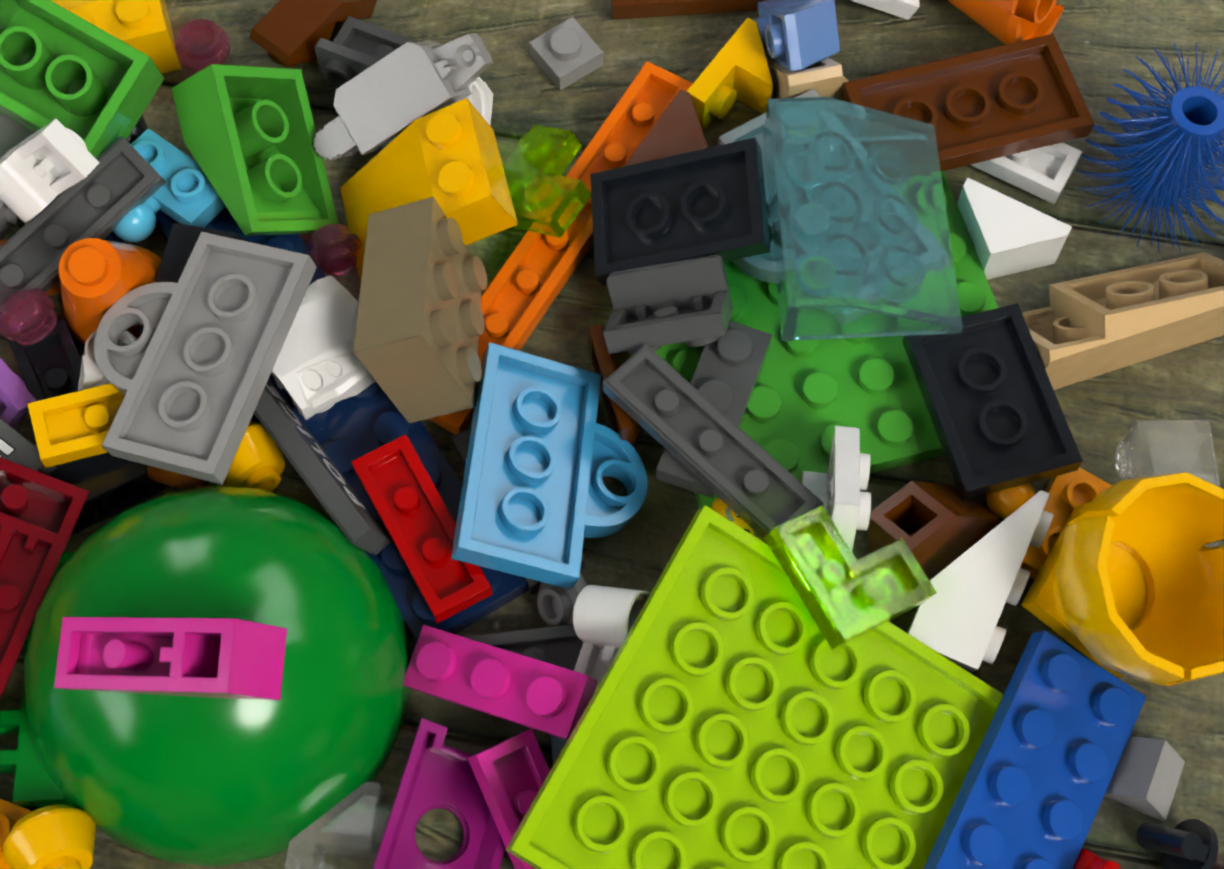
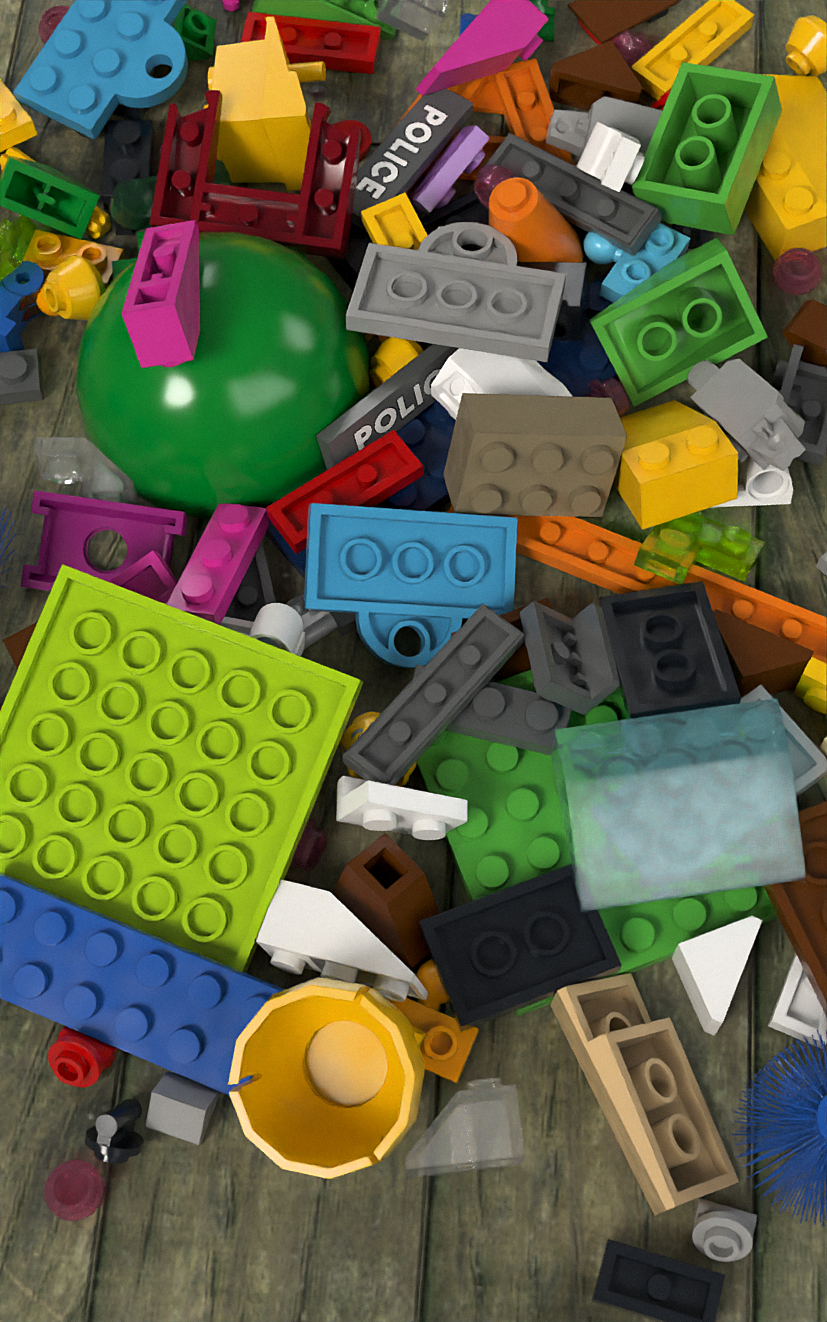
camera: 85 degrees right, 0 degrees up
clear neon green plate [764,505,937,650] -> none

